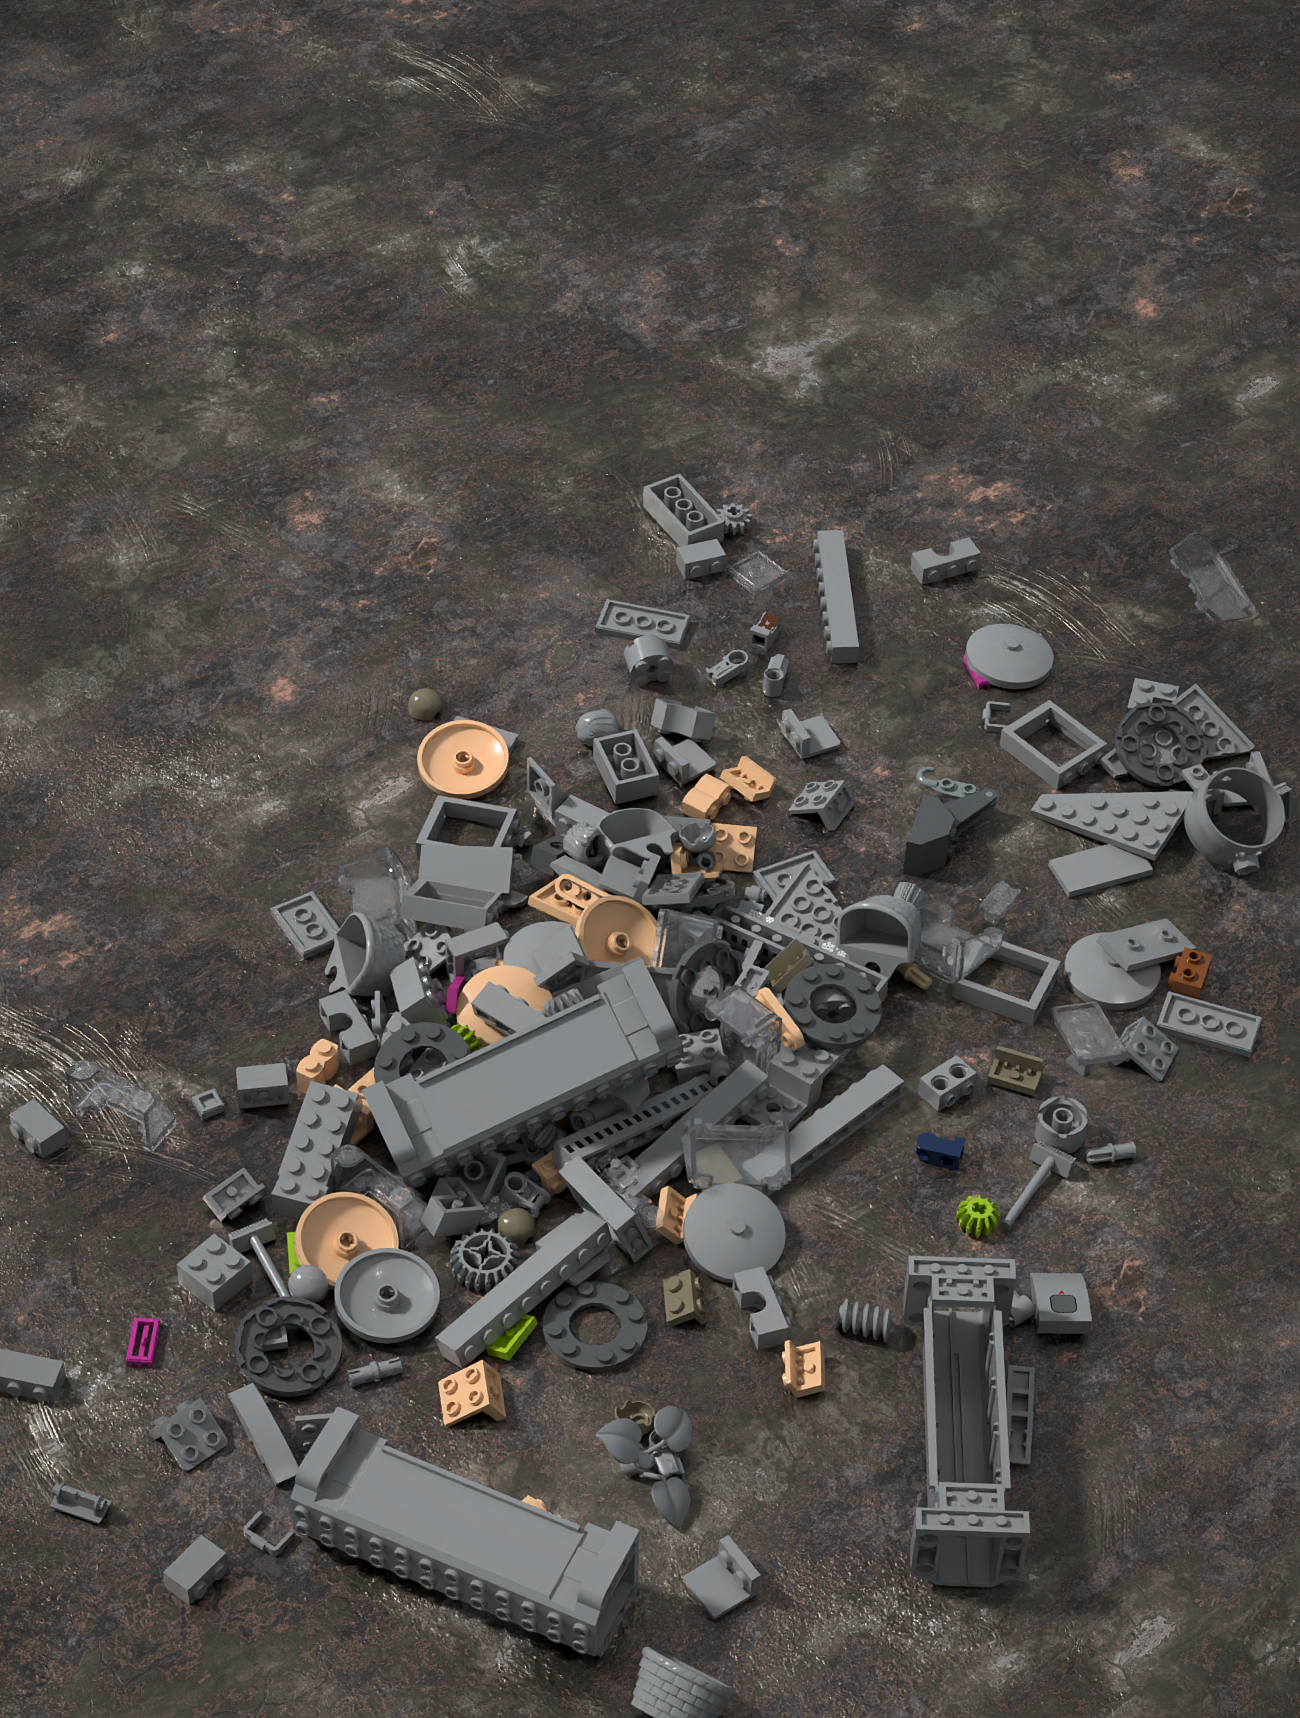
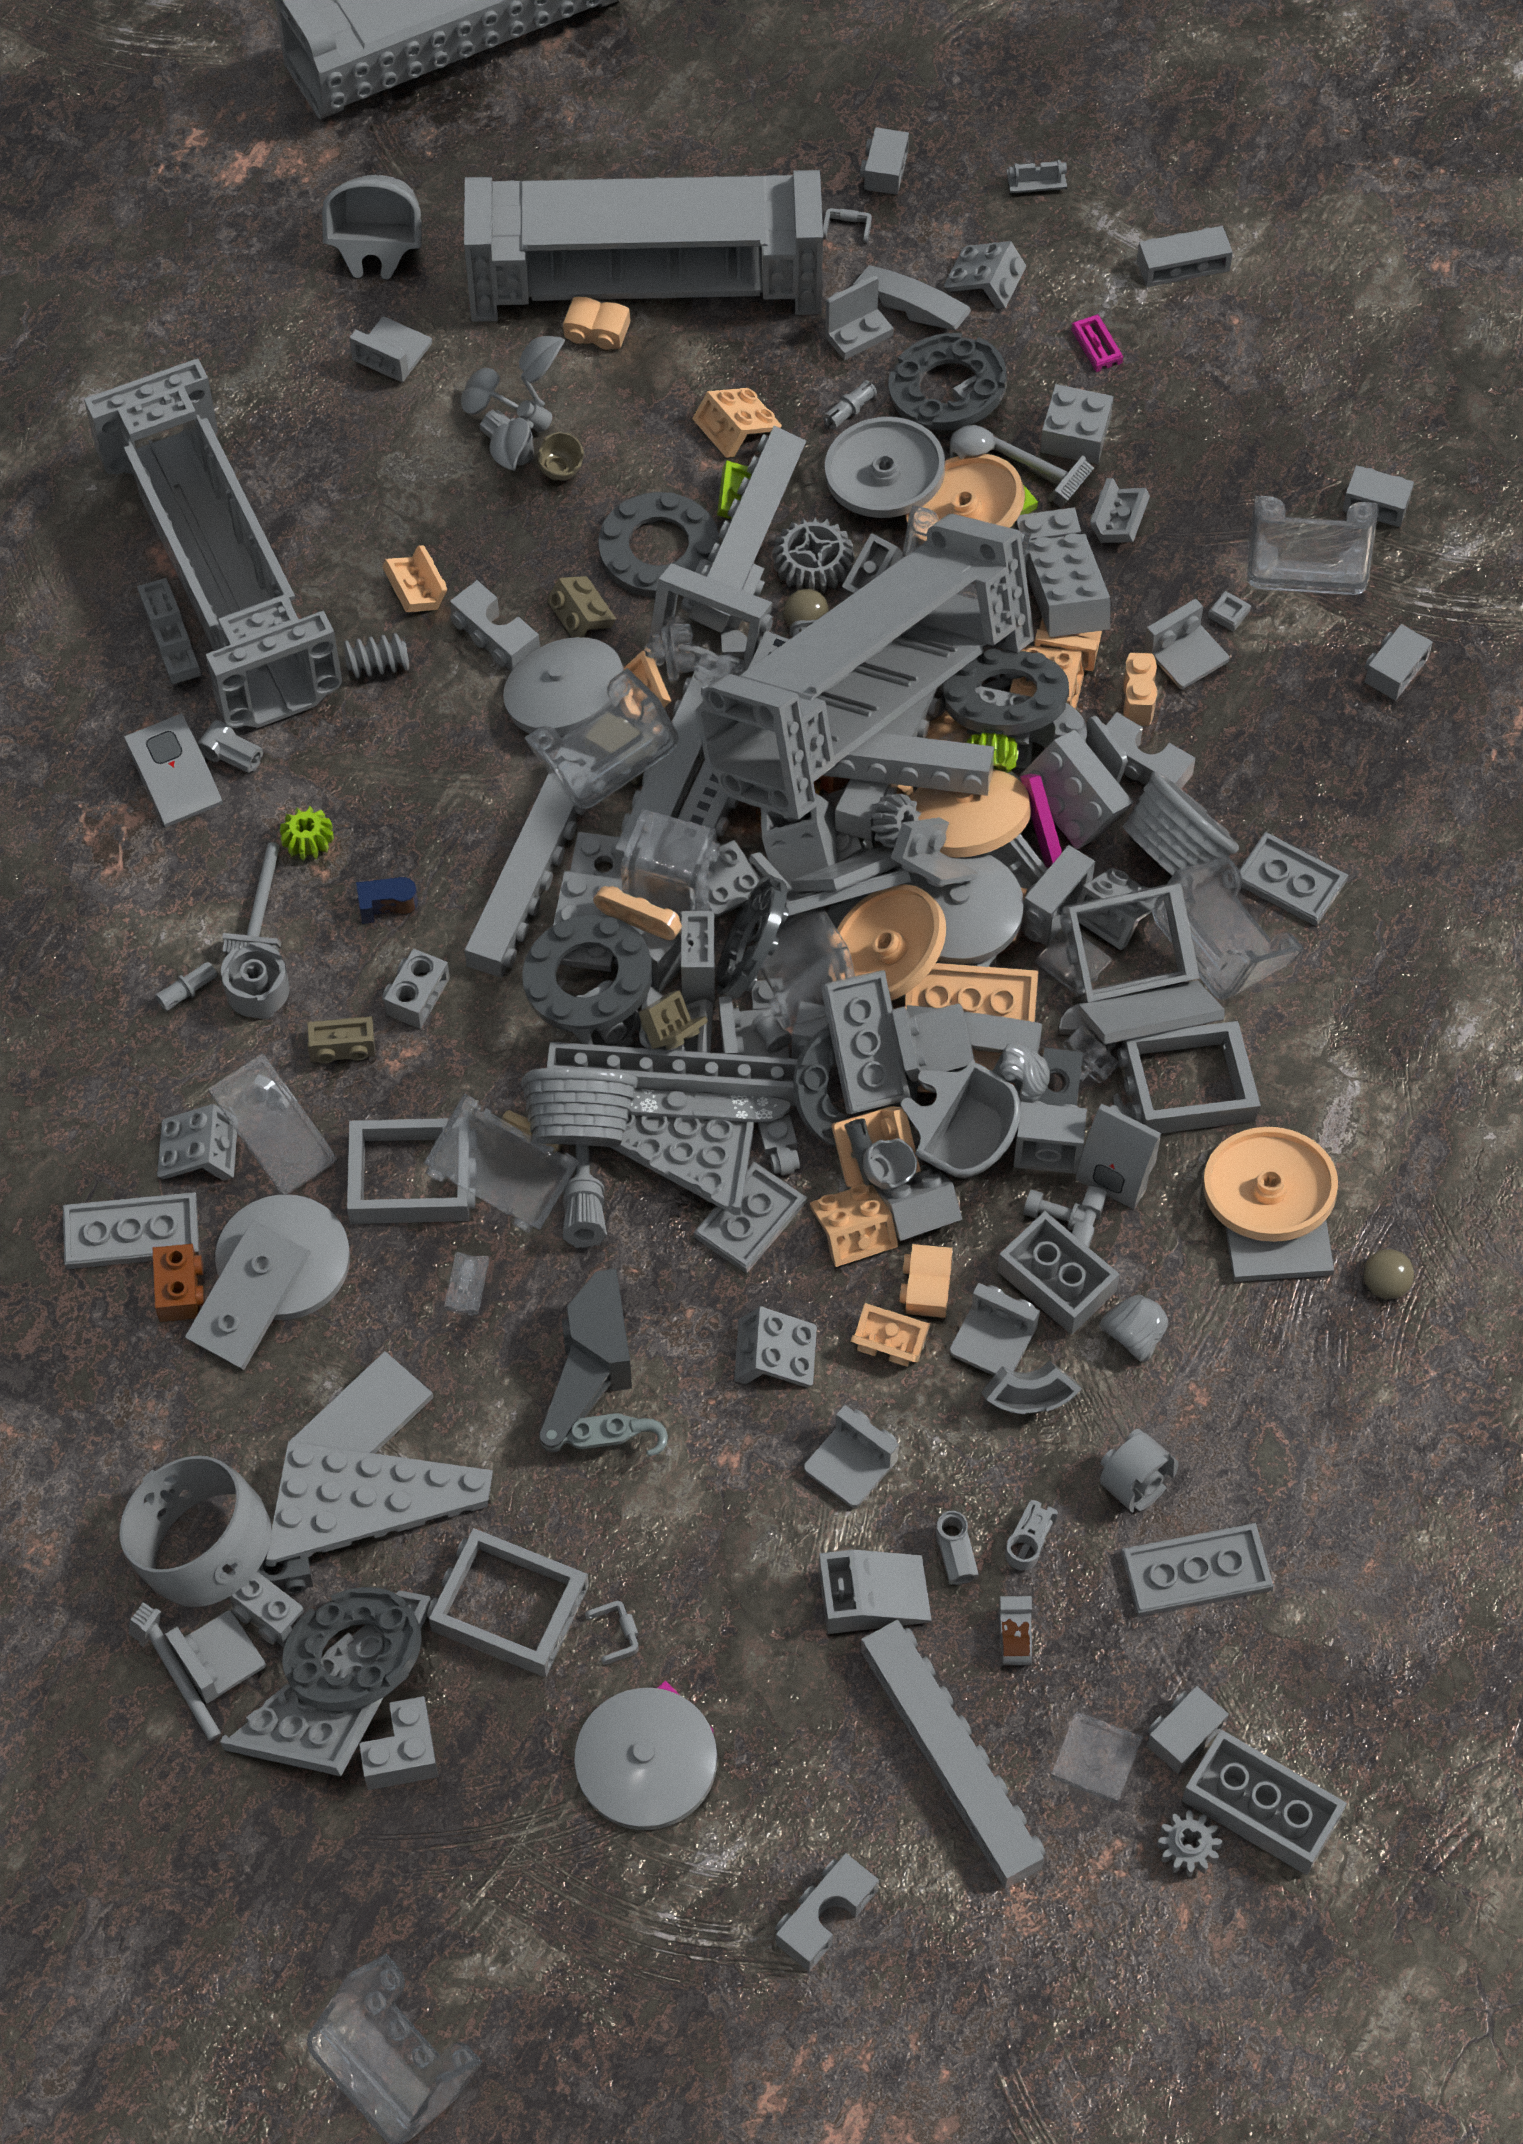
camera: 155 degrees right, 15 degrees up
light nougat plate [555,874,612,909] -> none
none -> light grey slope [819,1550,932,1634]
none -> light grey bar [1023,1186,1107,1248]
none -> light grey brick [1364,624,1433,701]

